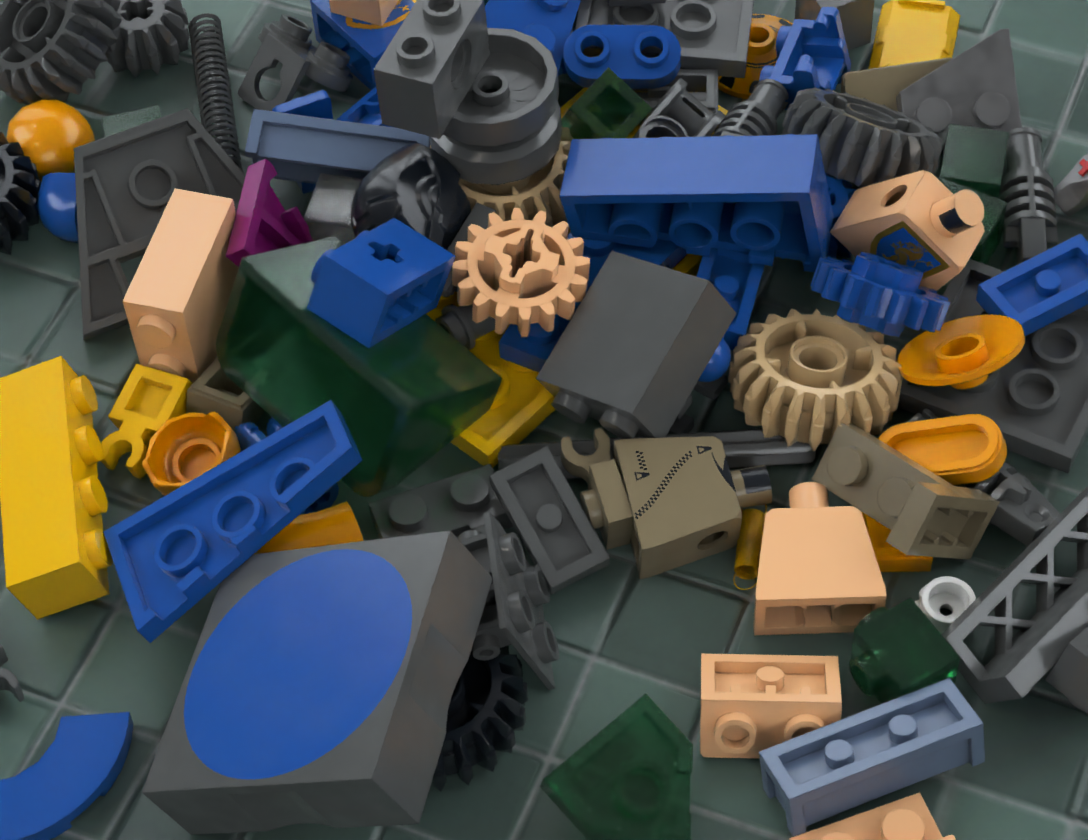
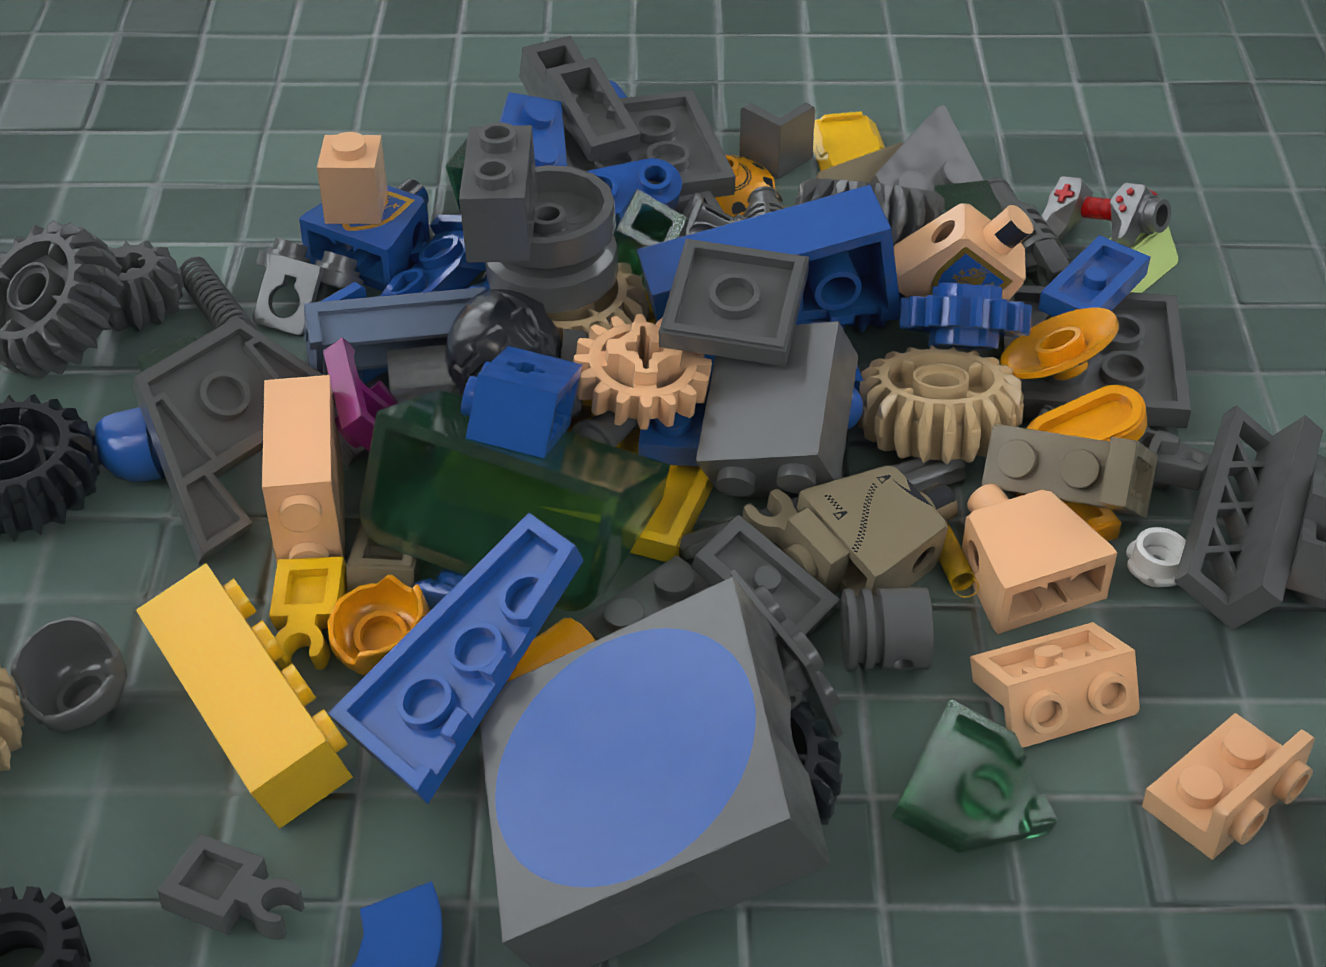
camera: 25 degrees left, 10 degrees down
light orange hair [6,100,95,181] -> none
blue piece [759,7,851,110] -> none
sand blue container [759,678,985,837] -> none
clear green brick [849,597,960,704] -> none
none -> dark grey tile [659,239,809,367]
none -> dark grey piece [840,587,934,671]

